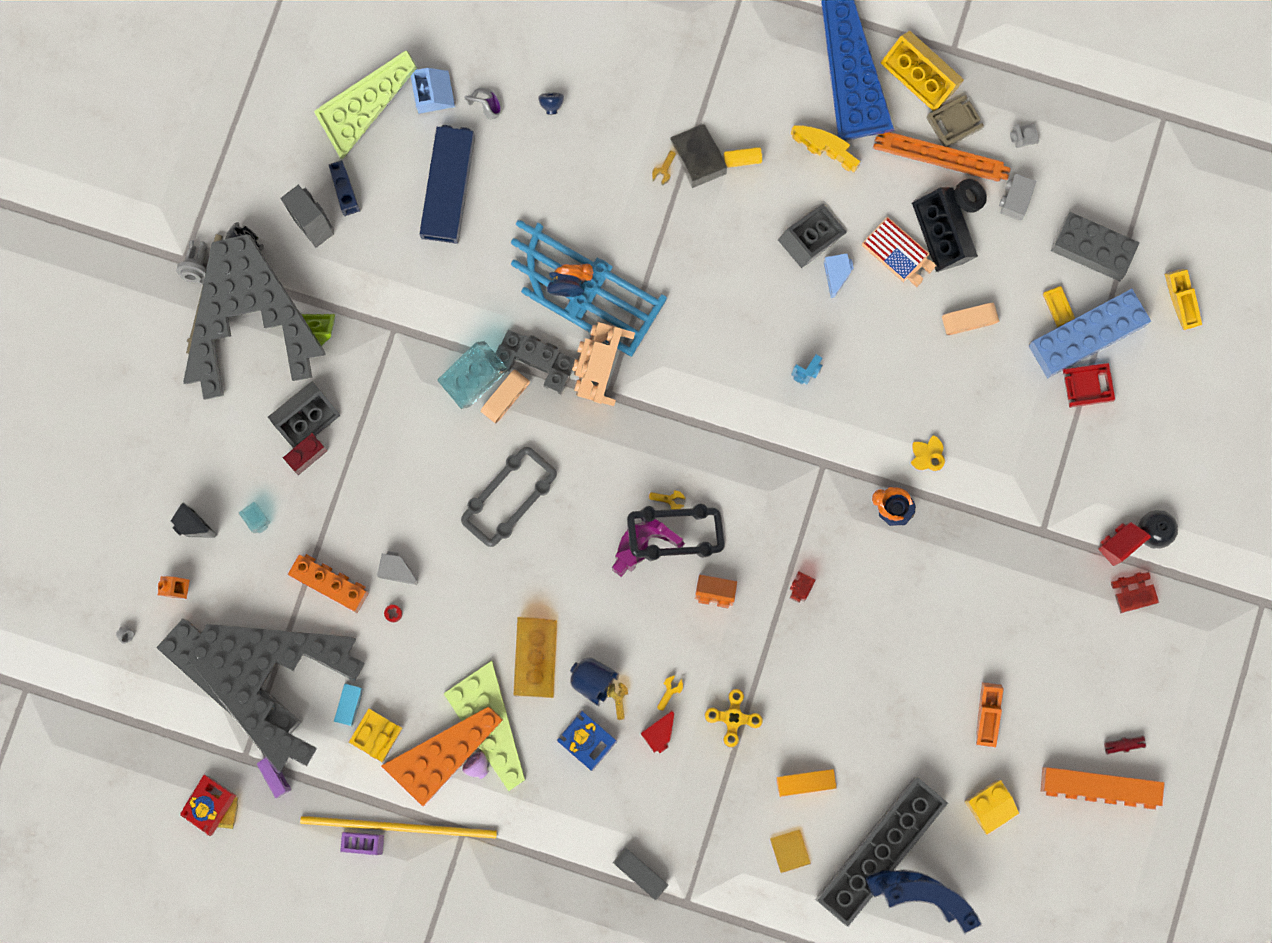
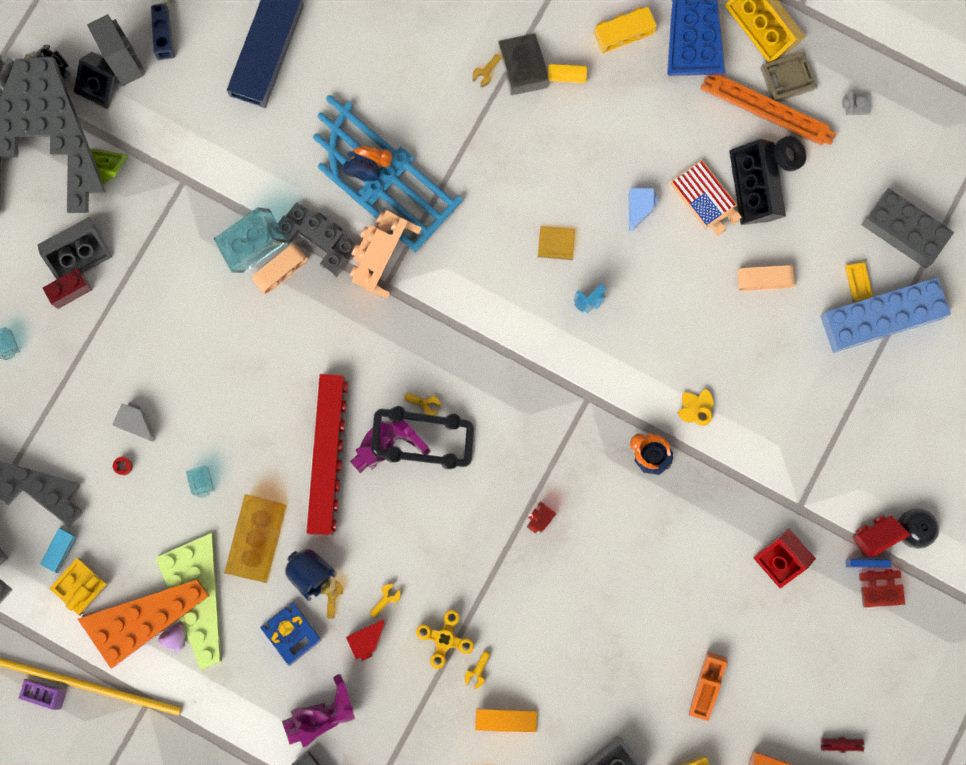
camera: 10 degrees right, 0 degrees up
orange brick [287,554,369,613] -> none
dark grey bar [461,447,557,547] -> none
orange slope [695,574,737,608] -> none
dark grey slope [778,204,847,268] -> none
yellow slope [791,125,860,173] -> none
light grey brick [999,174,1037,221] -> none
red container [1063,363,1115,408] -> none
none -> black slope [73,51,115,109]
none -> clear light blue brick [186,466,214,498]
none -> magenta hips [282,673,355,747]
none -> red brick [306,374,348,536]
none -> yellow bar [465,651,490,689]
none -> clear yellow piece [538,226,575,260]
none -> yellow brick [594,6,657,54]
none -> red slope [753,528,816,589]
none -> blue tile [846,559,891,568]

